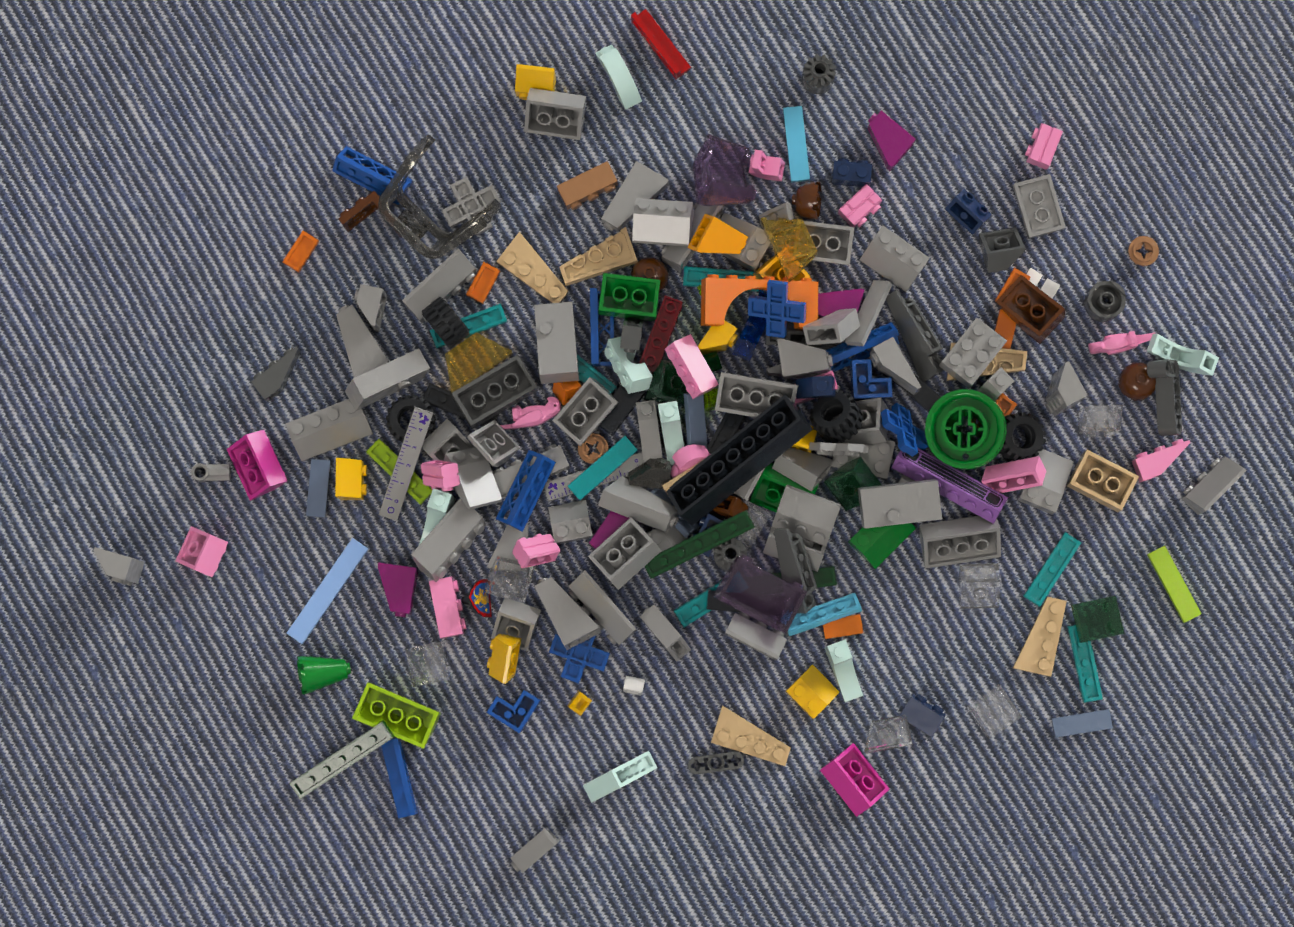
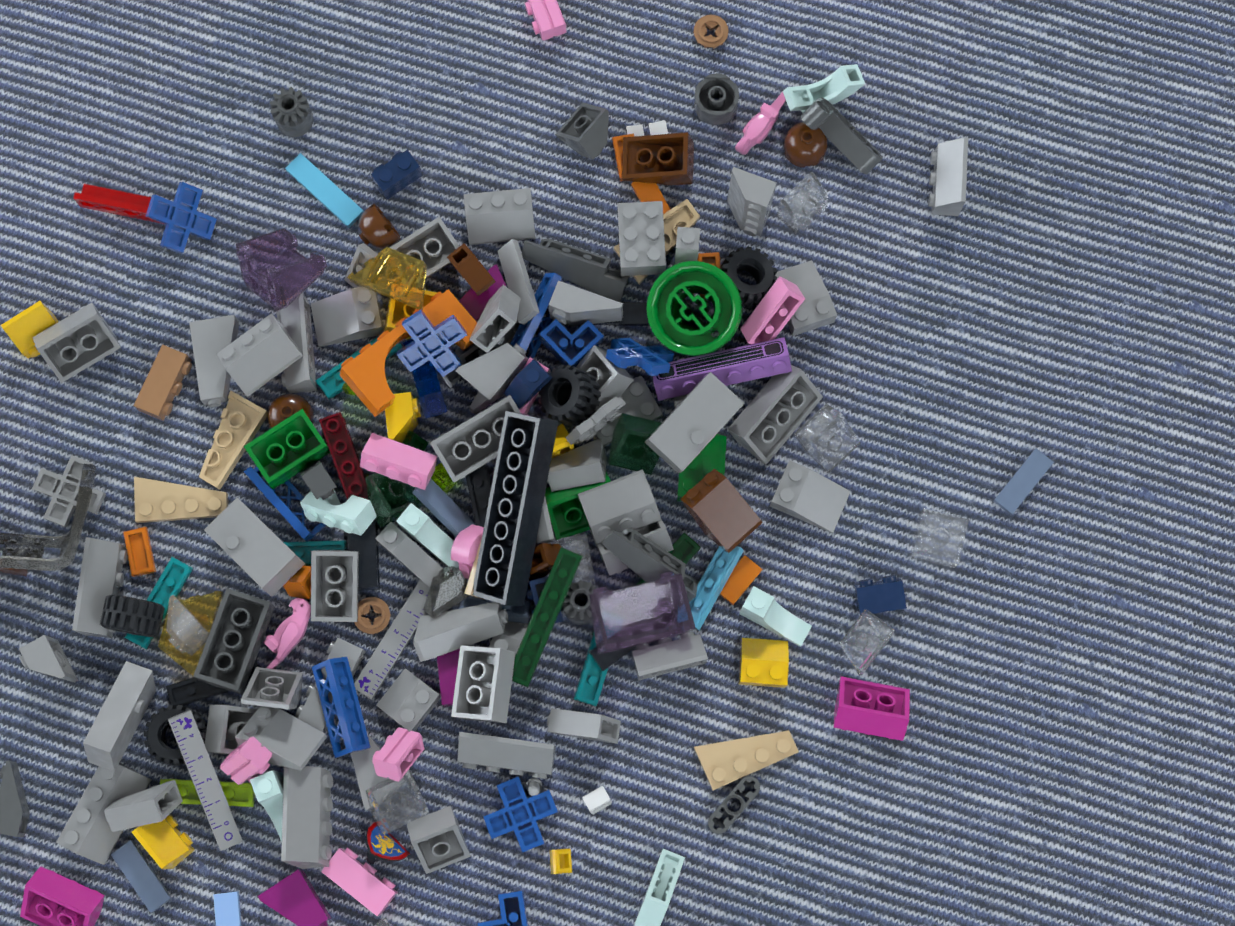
camera: 45 degrees left, 5 degrees down
light grey slope [336,305,389,378] -> none
yellow slope [487,633,522,684] -> none
light grey slope [534,577,601,650] -> none
teal tile [567,436,638,501] -> none
light aqua arch [595,45,642,110] -> none
light orange slope [687,214,748,254] -> none
bright pink brick [749,150,785,181] -> none
bright pink brick [838,184,882,228] -> none
magenta slope [868,110,916,171] -> none
dark blue brick [945,189,992,235] -> none
light grey plate [1013,174,1066,239] -> none
tan wing [1013,597,1067,677] -> none
teal tile [1023,532,1081,607] -> none
tan brick [1066,450,1139,512] -> none
teal tile [1067,623,1103,703] -> none
clear green slope [1071,596,1125,643] -> none
bright pink slope [1132,439,1190,483] -> none
lime tile [1147,545,1202,623] -> none
none -> light grey slope [104,780,183,832]
none -> blue plate [146,182,217,253]
none -> clear slope [166,595,209,656]
none -> reddish brown slope [447,243,496,296]
none -> light grey piece [526,778,542,796]
none -> slope [680,469,763,553]
none -> light grey slope [770,460,851,533]

